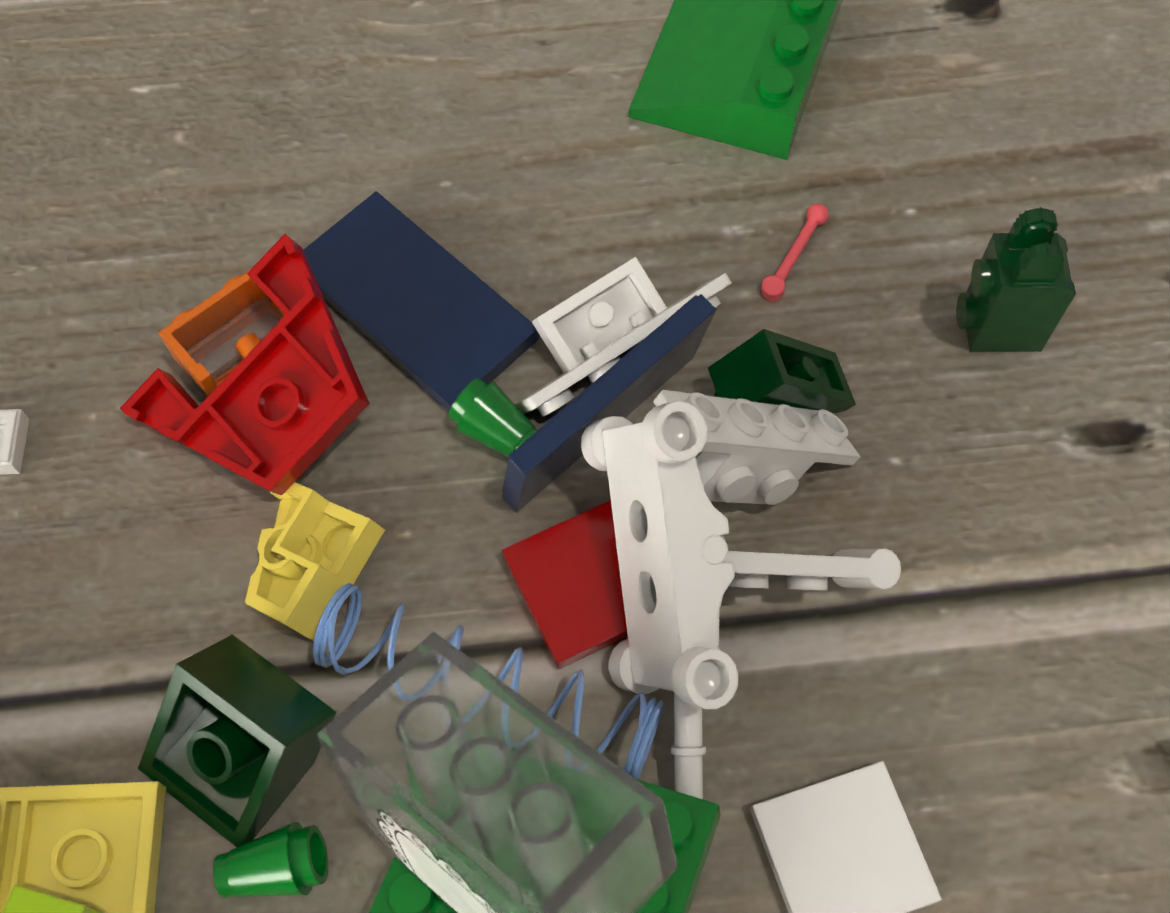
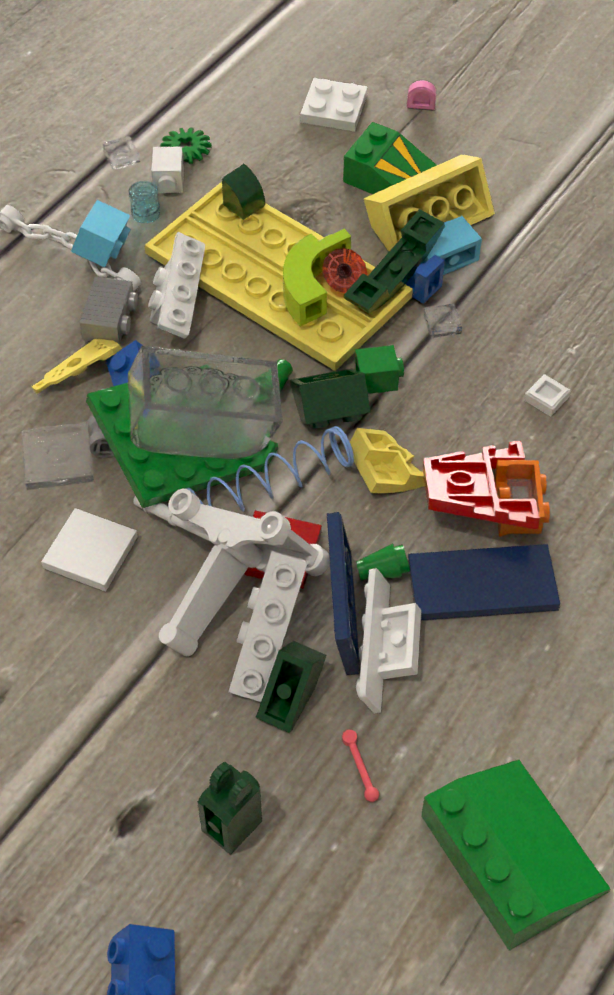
camera: 130 degrees right, 10 degrees down
none -> green brick [355,345,404,394]

